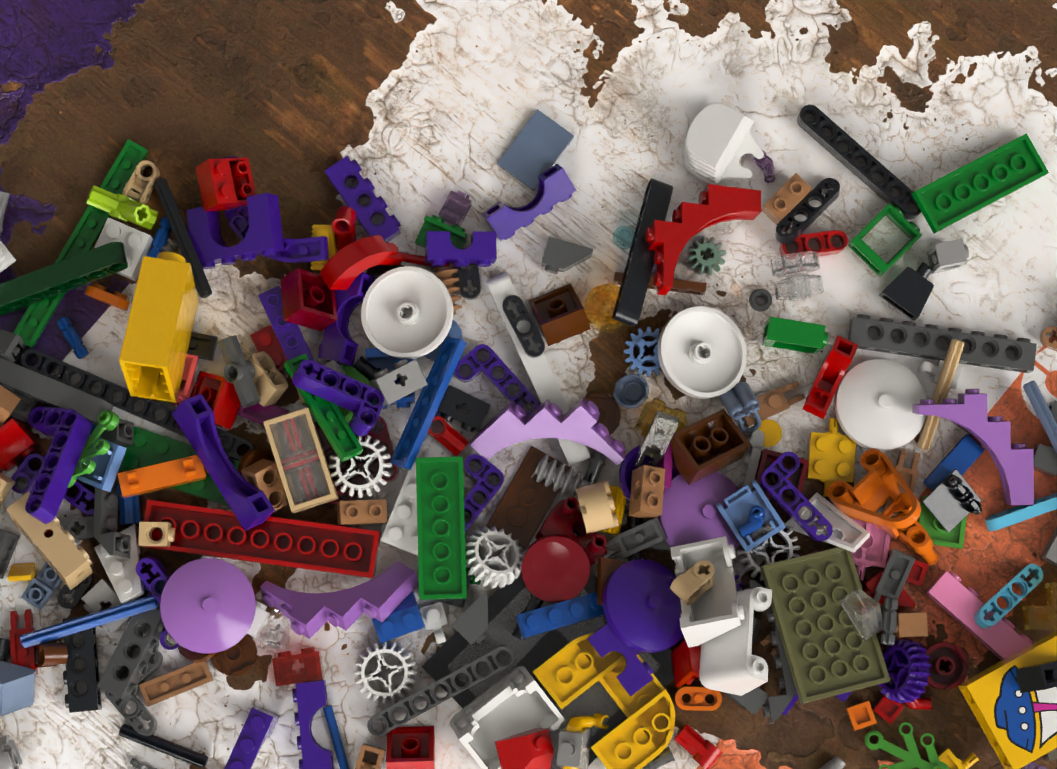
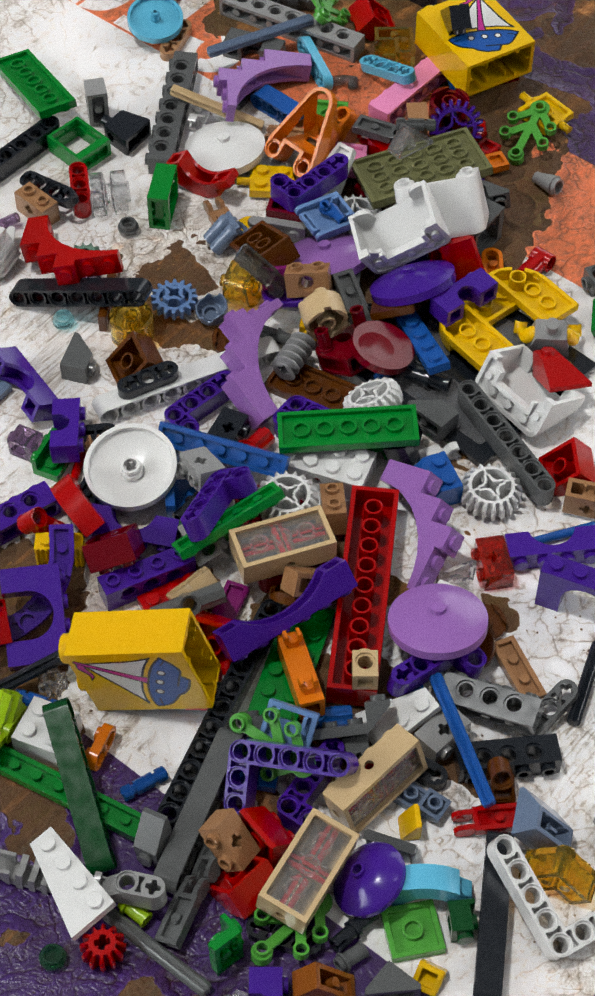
camera: 90 degrees left, 30 degrees down
white dish [658,306,747,399] -> none
tan piece [670,560,715,605] -> none
hinge [922,469,982,533] -> none
none -> clear smoke arm [333,75,359,90]

